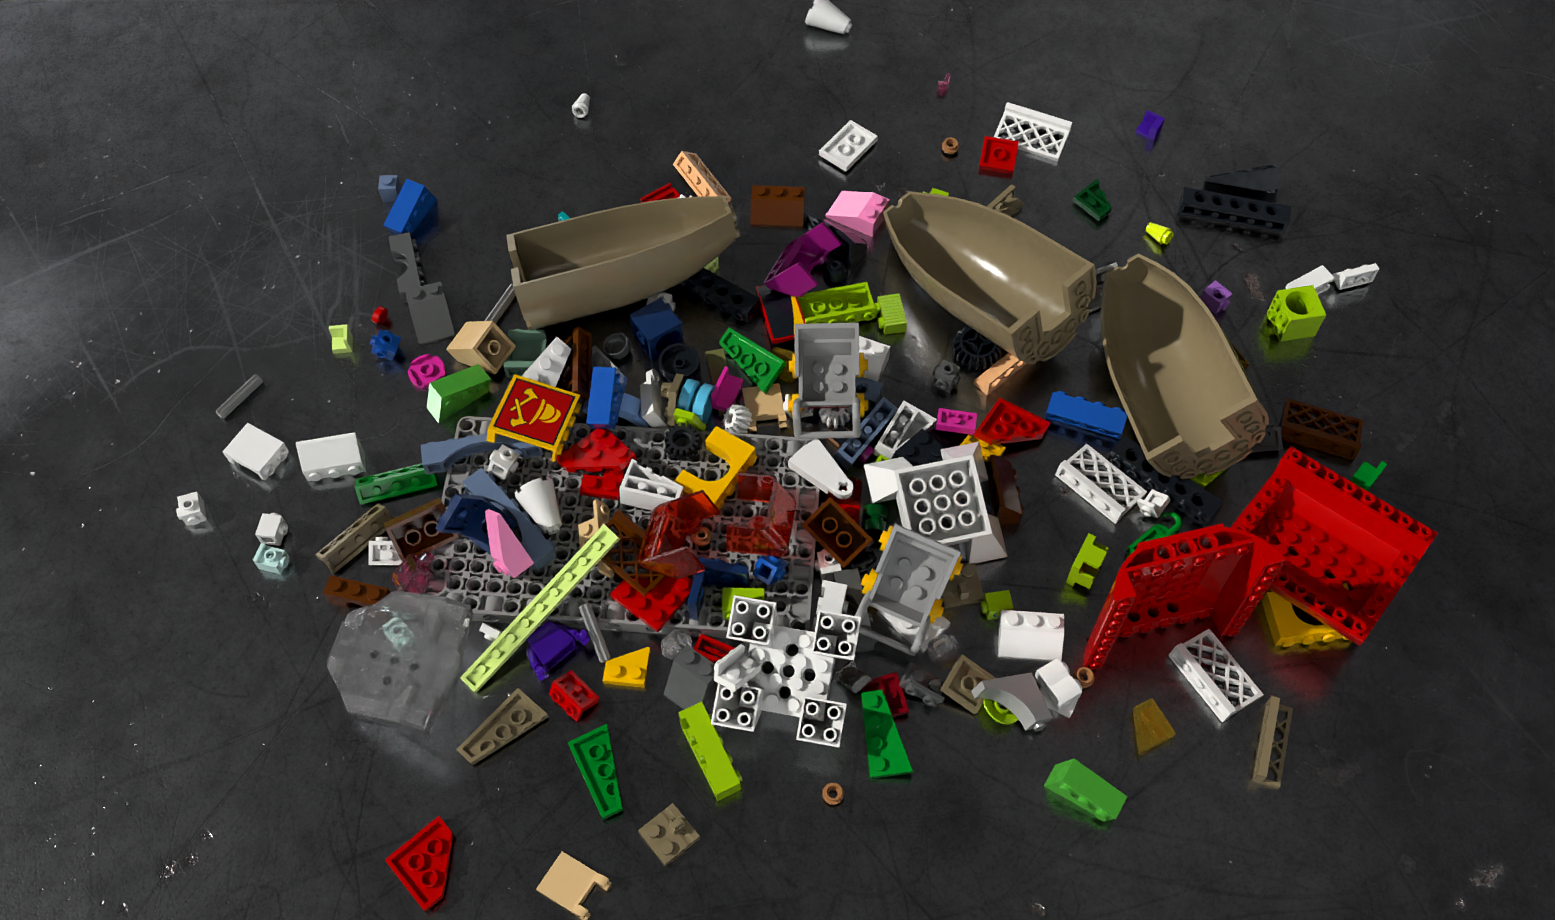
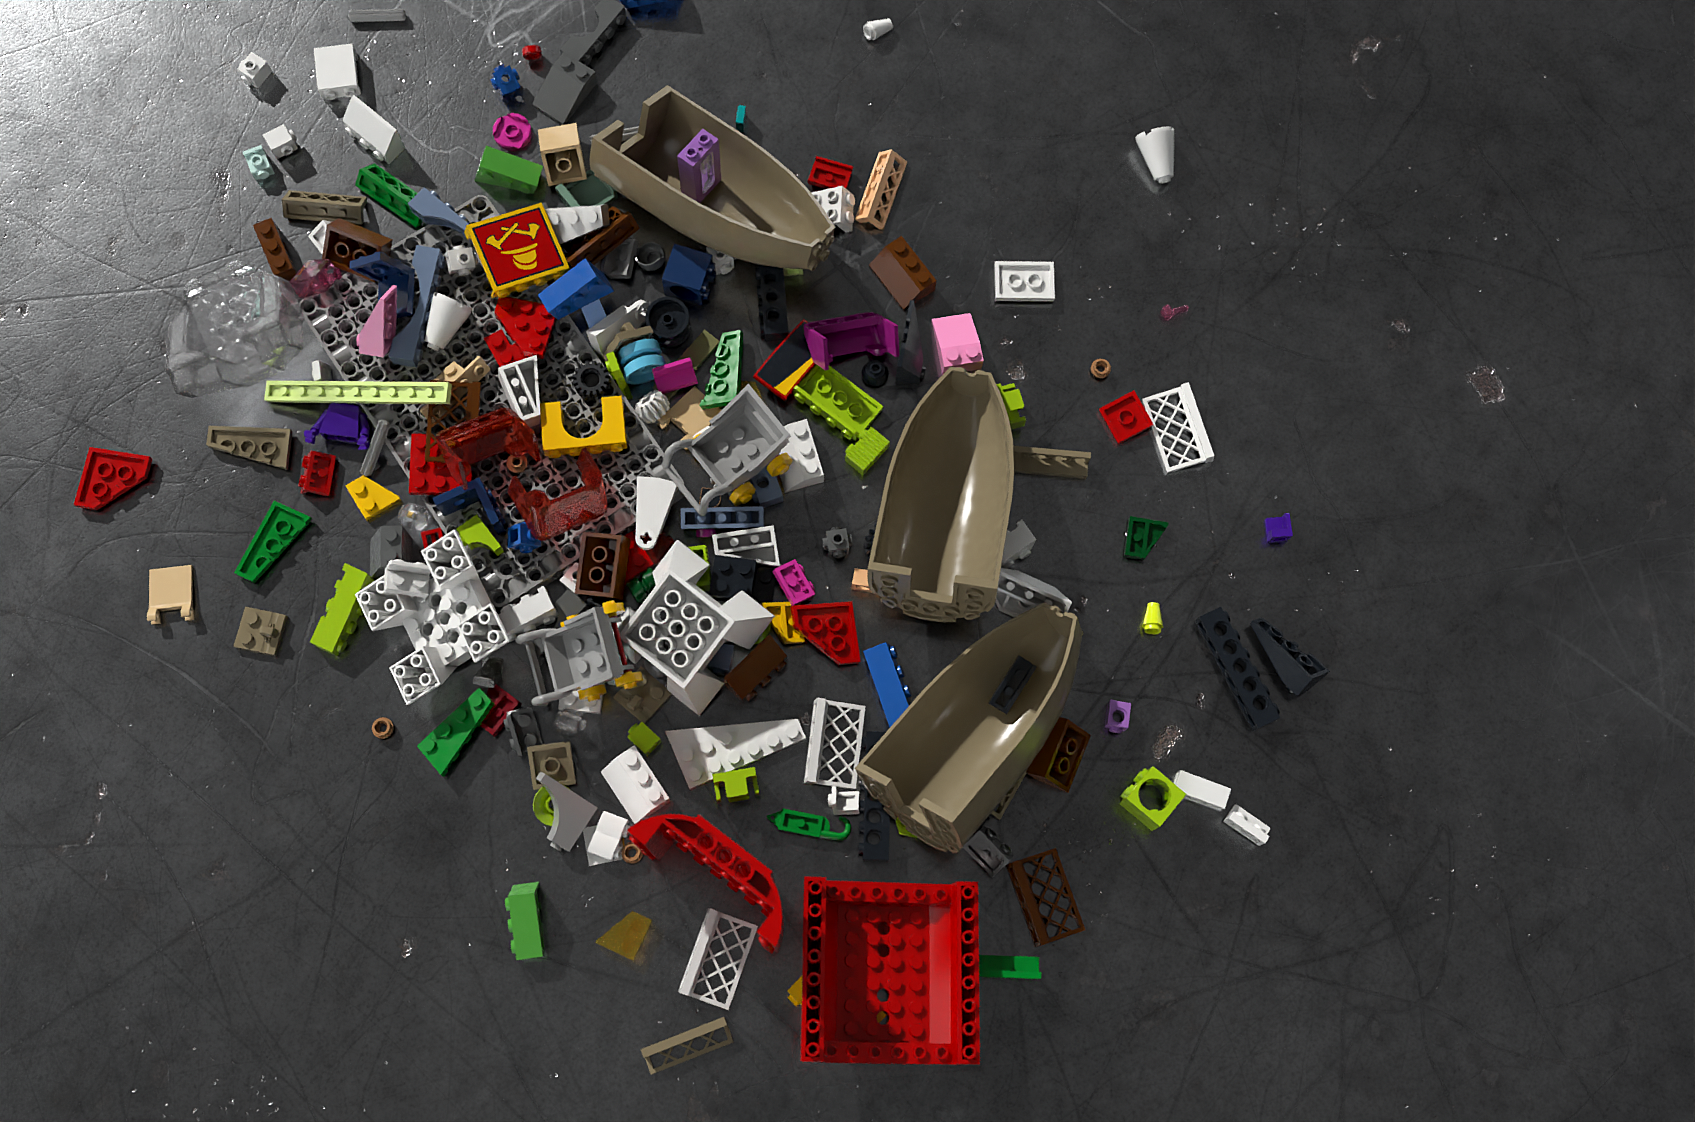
camera: 45 degrees right, 15 degrees up
yellowish green panel [329,324,353,354] -> none
none -> white wing [665,719,806,790]
none -> medium lavender piece [677,129,721,203]
none -> black hinge [988,655,1037,715]

